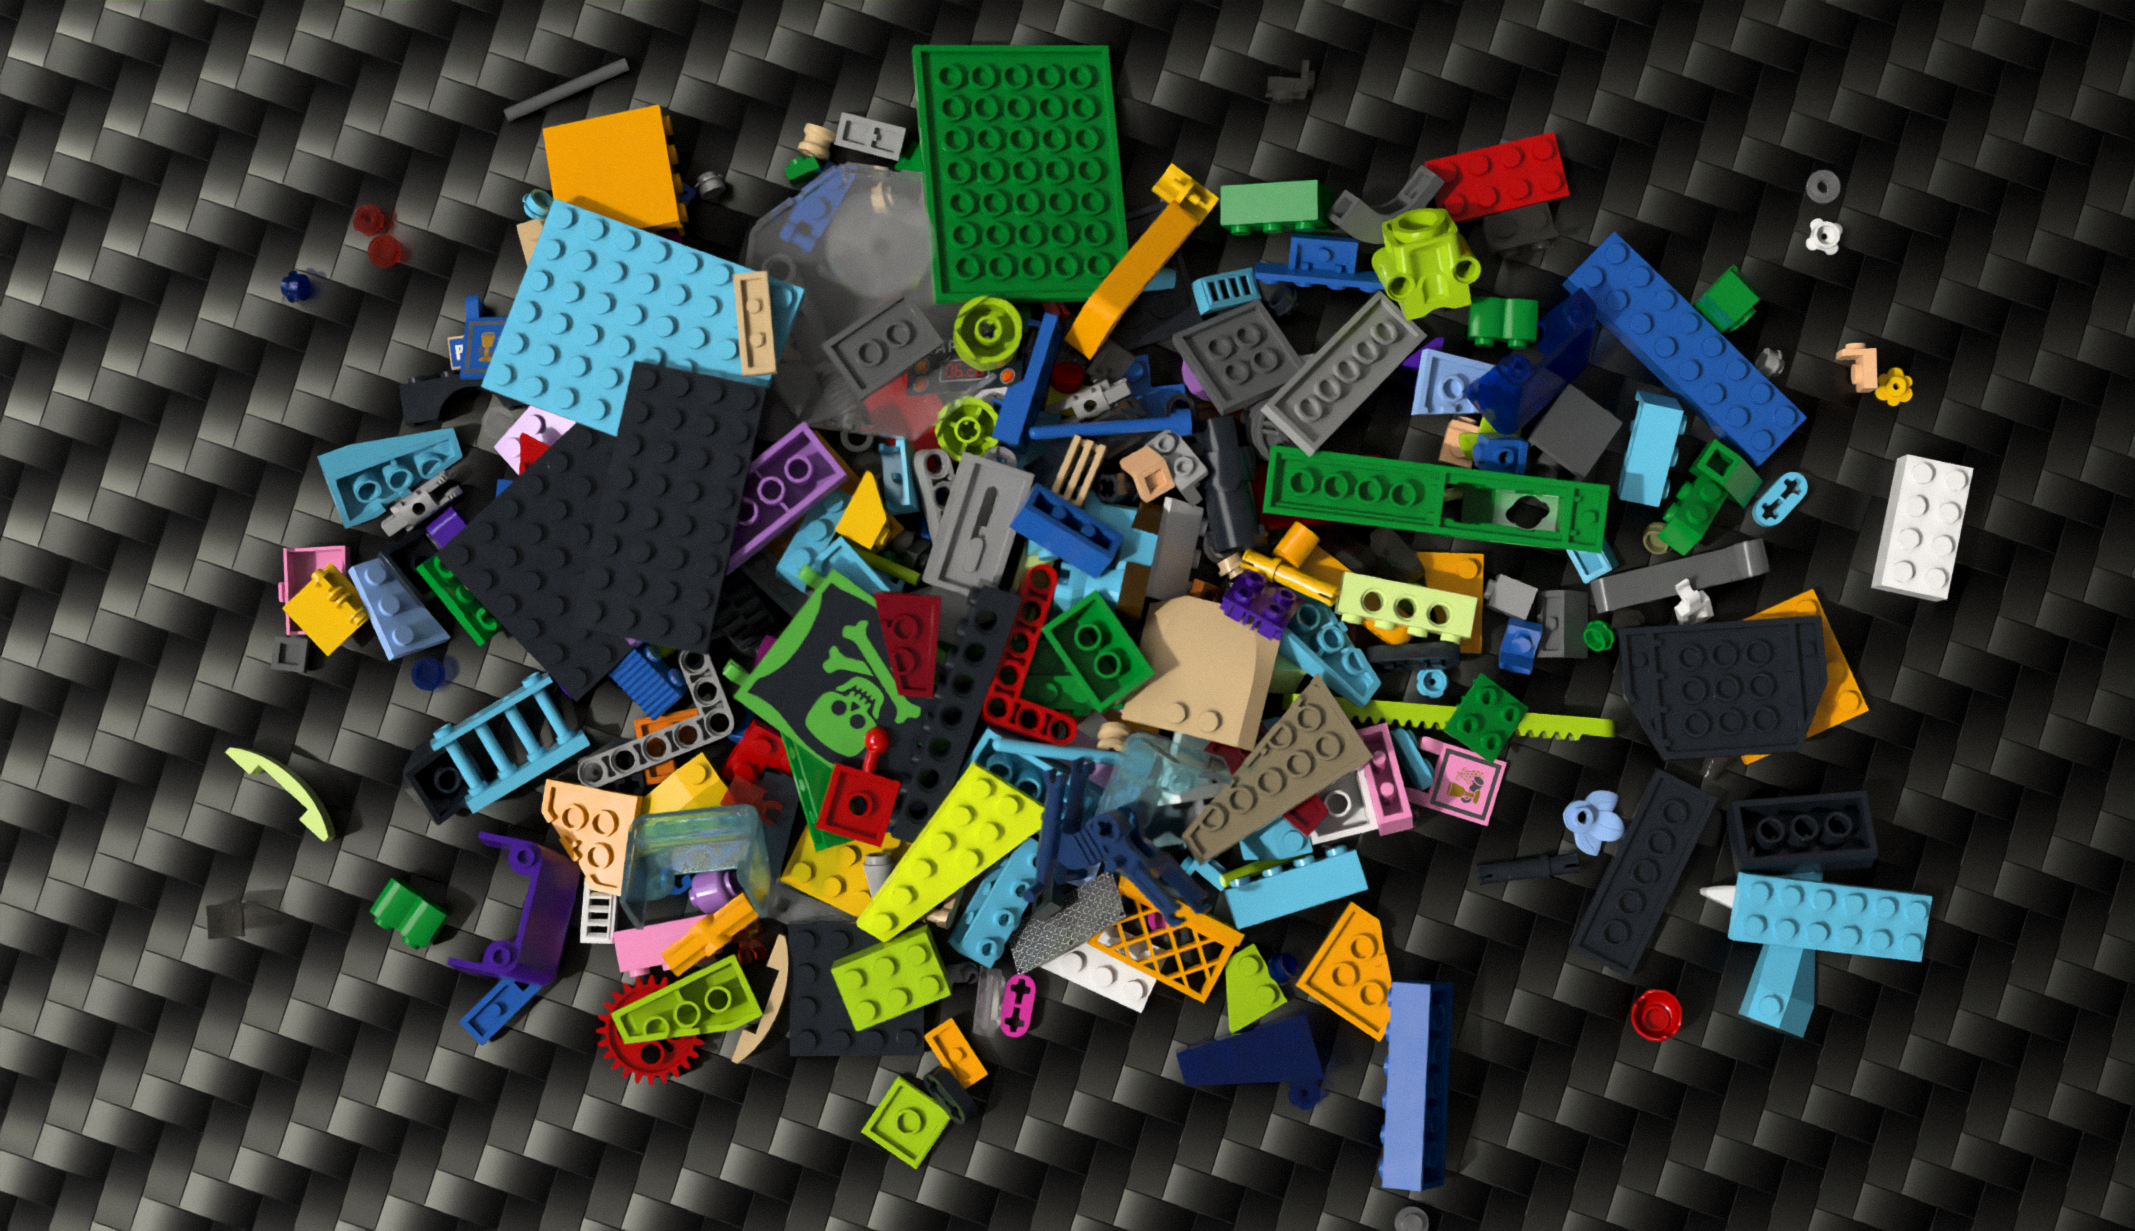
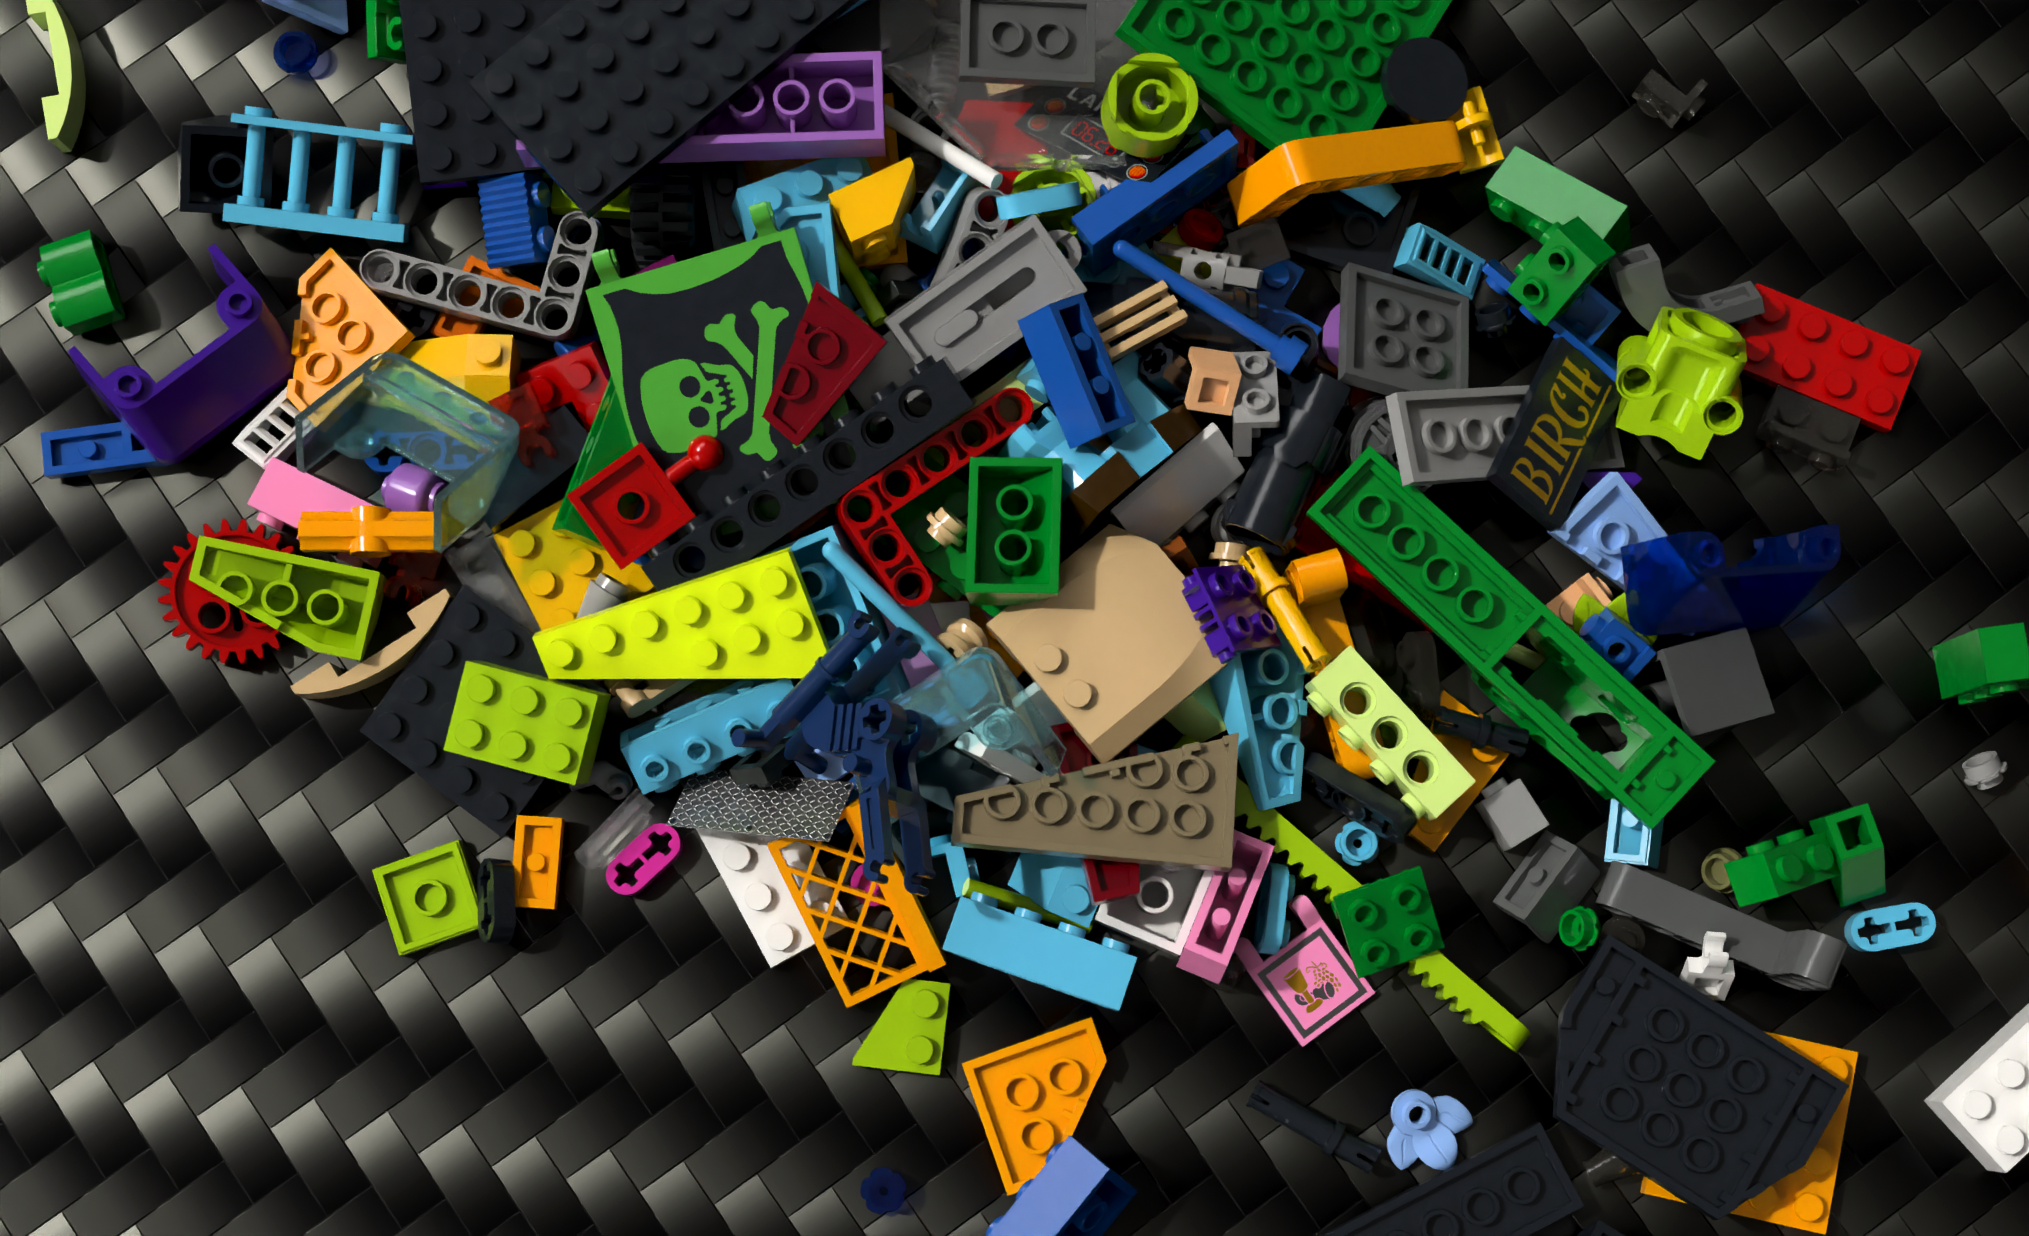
camera: 30 degrees right, 5 degrees down
clear blue wedge [1175,1011,1325,1086] -> none
clear blue plate [1268,952,1299,986] -> none
green brick [1467,297,1538,349] -> none
blue bracket [1499,617,1542,675] -> none
blue brick [1562,231,1807,469] -> none
medium azure wedge [1616,390,1687,507] -> none
none -> white bar [884,103,1003,189]
none -> tan plate [926,506,967,548]
none -> medium azure beam [996,181,1082,220]
none -> black tile [1380,37,1468,125]
none -> black pin [1433,706,1529,758]
none -> black tile [1485,336,1622,532]
none -> green brick [1507,216,1616,326]

